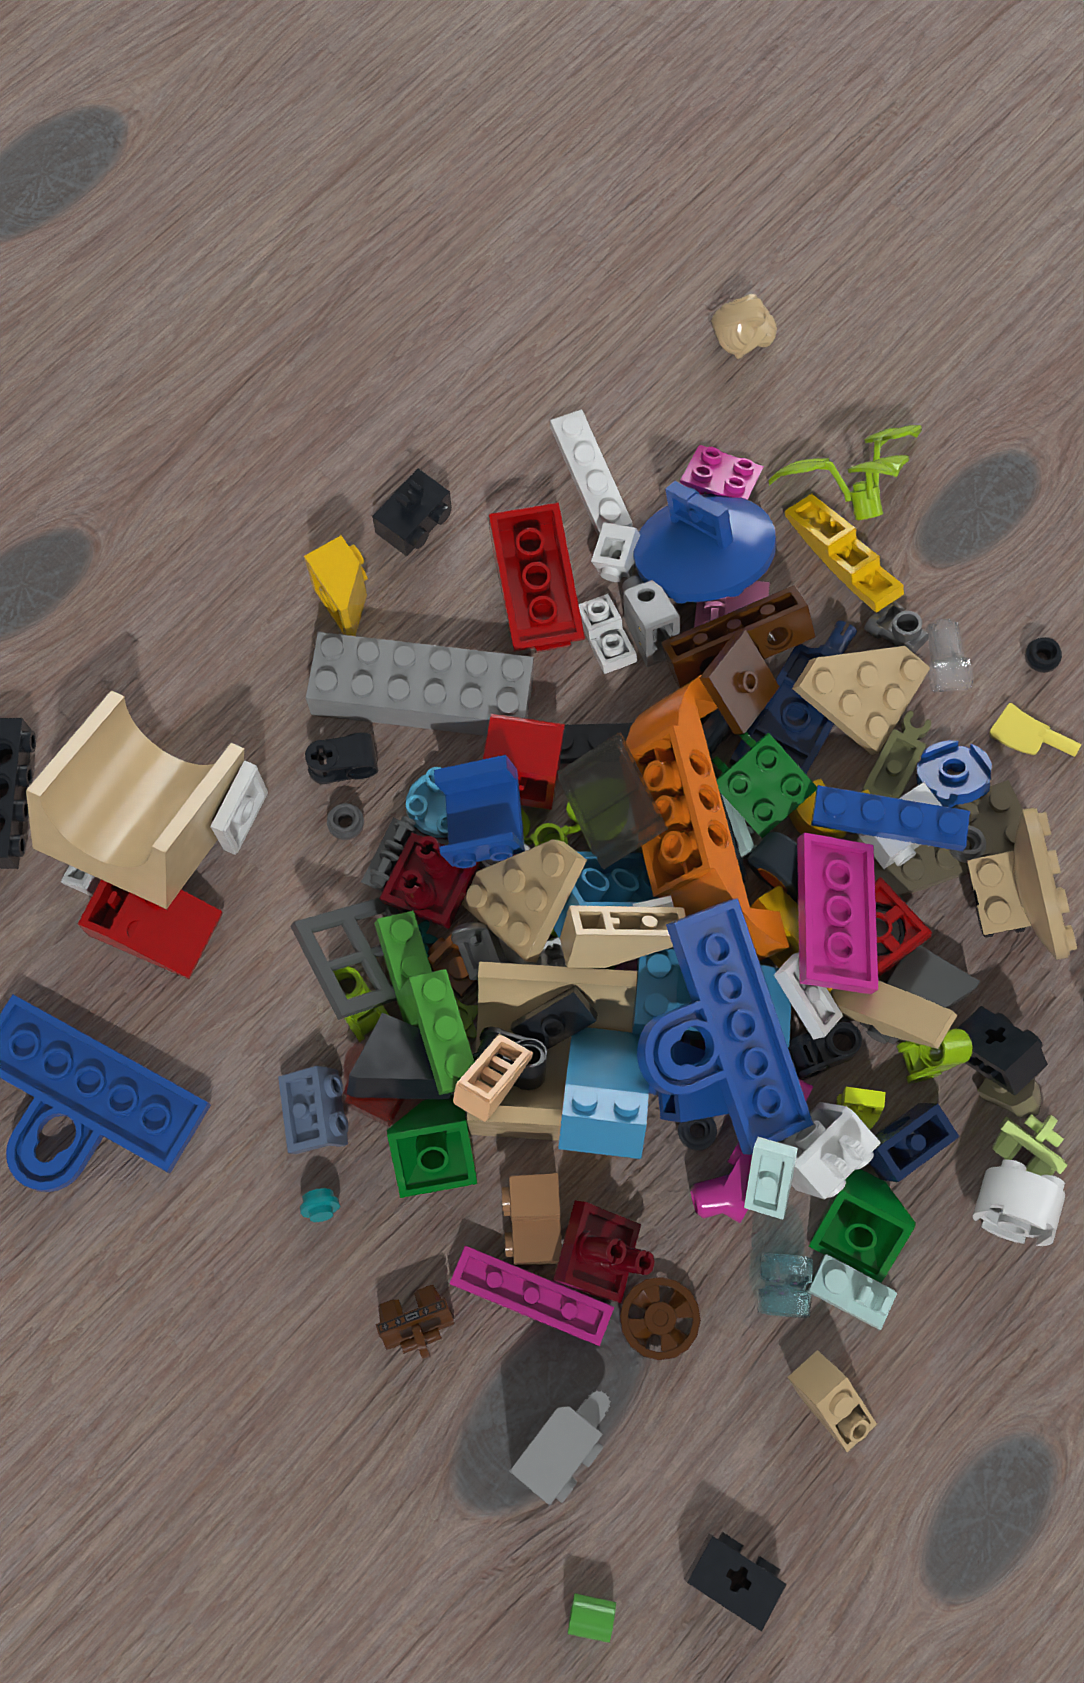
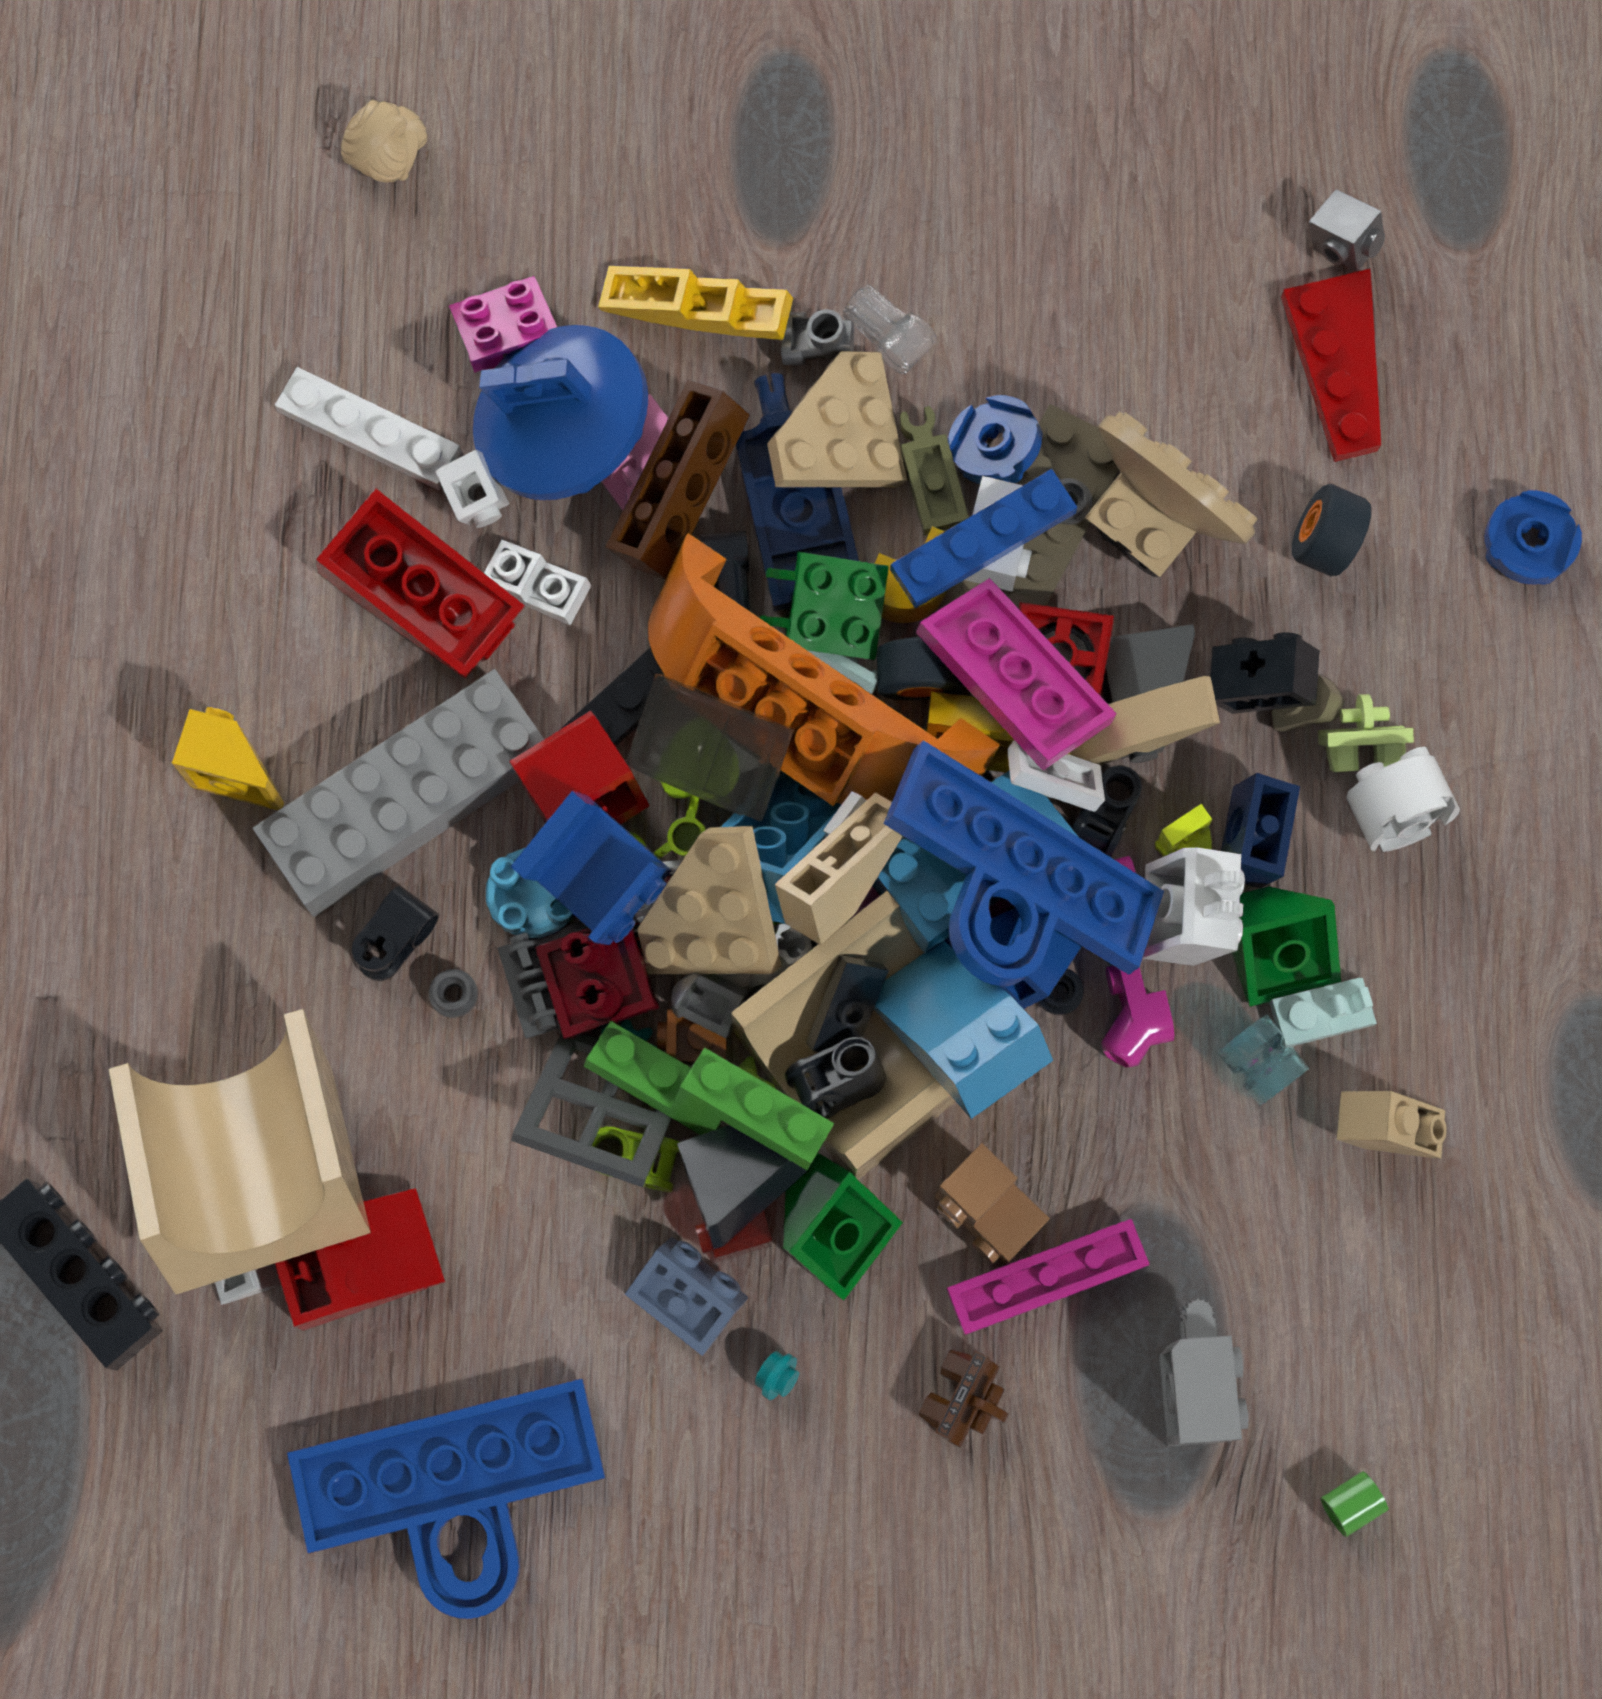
camera: 45 degrees left, 5 degrees up
white tile [210,761,268,855] -> none
black brick [372,468,452,556] -> none
light nougat slope [453,1034,533,1121] -> none
dark red plate [554,1200,655,1303] -> none
reddish brown piece [620,1277,701,1360] -> none
light grey torso [622,576,680,667] -> none
black brick [684,1532,787,1632] -> none
reddish brown plate [700,630,780,735] -> none
light aqua plate [744,1137,798,1219] -> none
lime plant [768,425,922,520] -> none
lime piece [896,1029,973,1084] -> none
light yellow piece [989,703,1081,757] -> none
black plate [1025,637,1062,673] -> none

